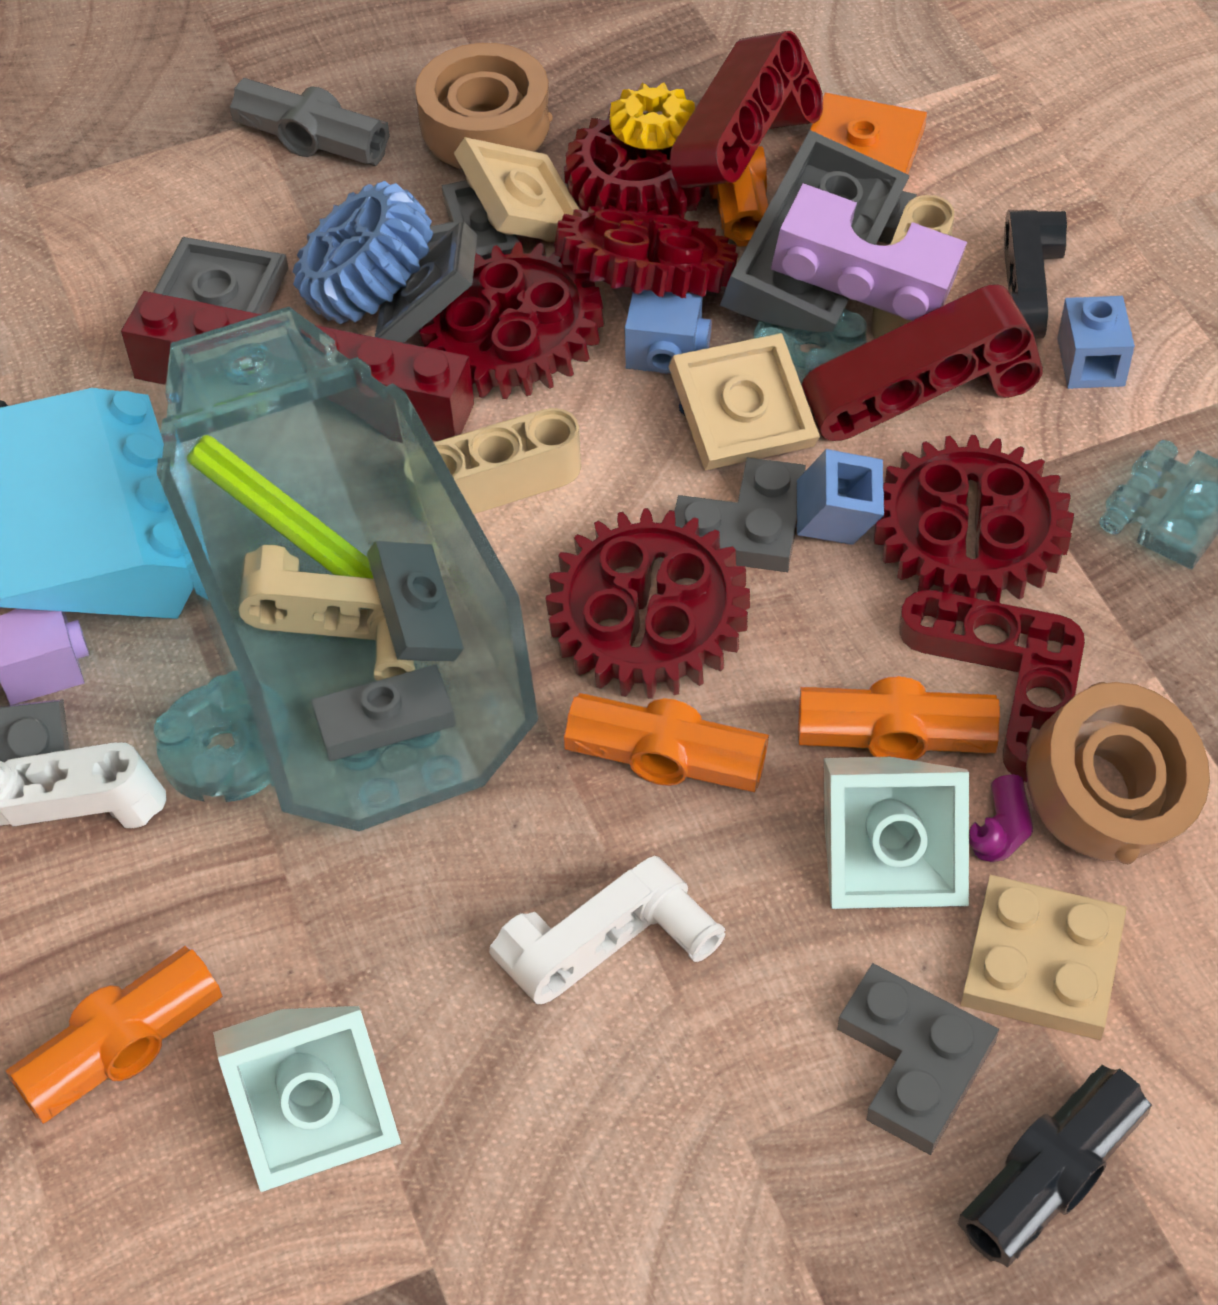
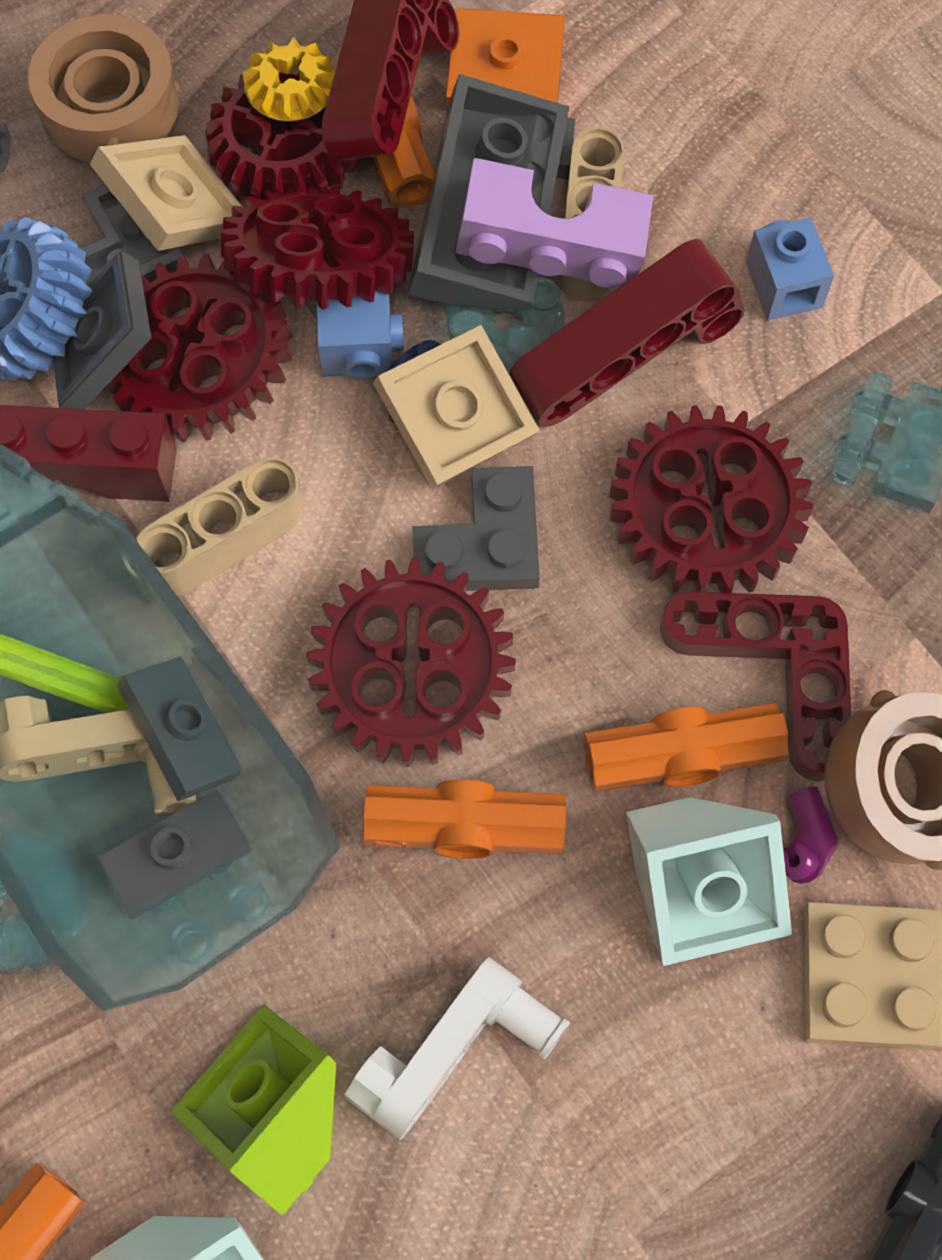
camera: 15 degrees left, 15 degrees up
medium blue brick [797,449,884,545] -> none
dark grey plate [837,963,999,1155] -> none
black beam [958,210,1067,338] -> none
none -> lime slope [170,1004,336,1216]

